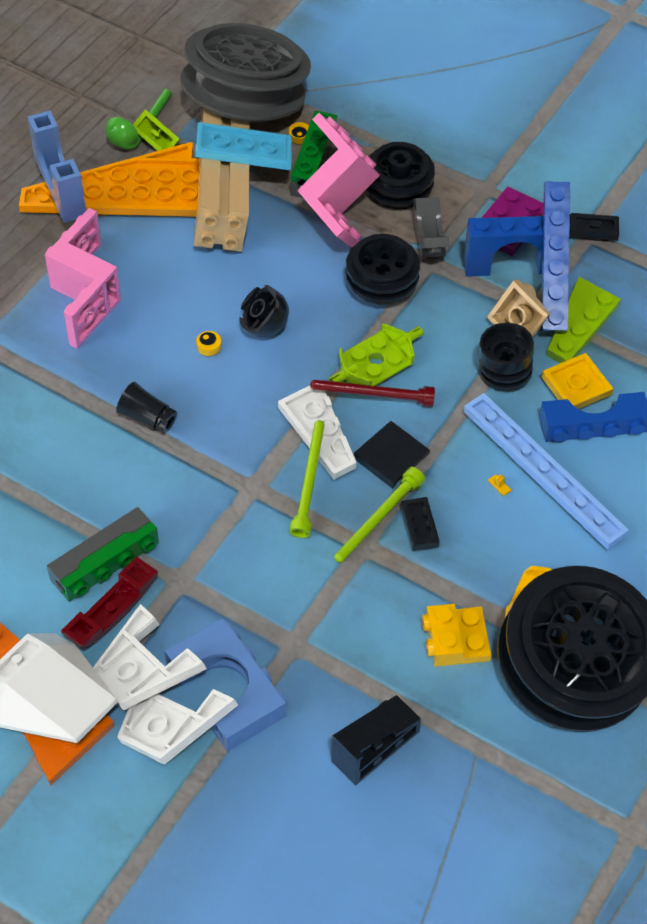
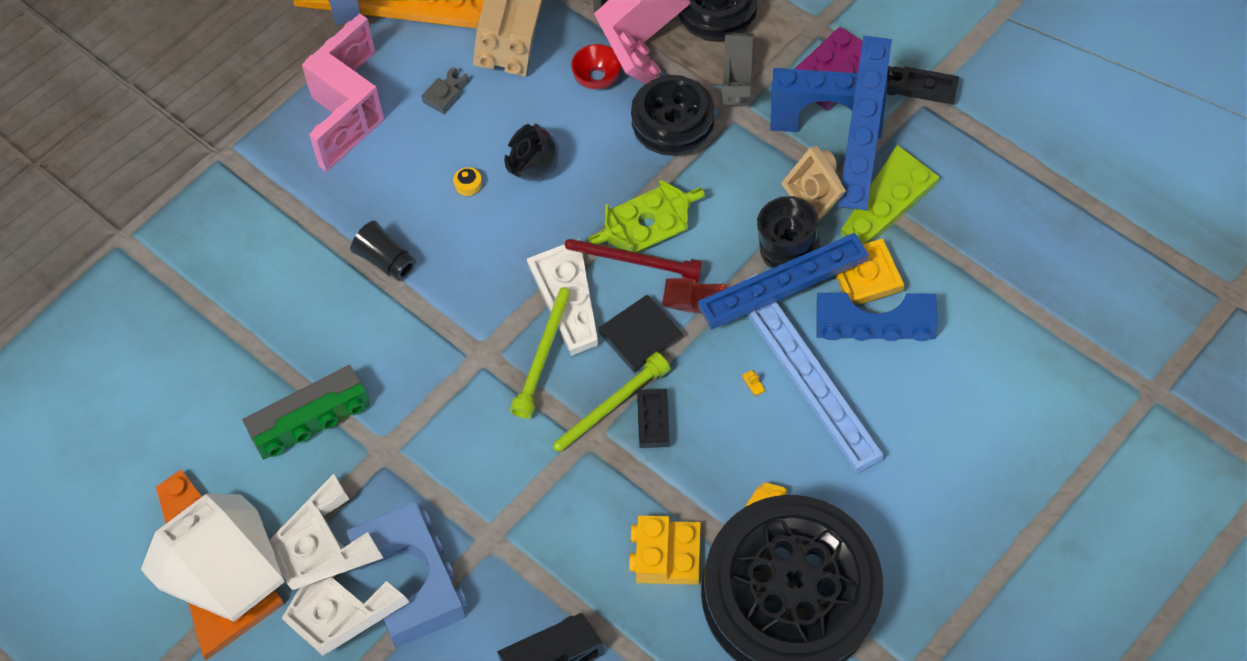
camera: 15 degrees right, 5 degrees up
dark red slope [61,556,158,649] -> none
none -> dark grey plate [422,67,469,114]
none -> red piece [571,44,621,89]
none -> clear red slope [662,278,727,314]
none -> blue plate [698,233,869,330]

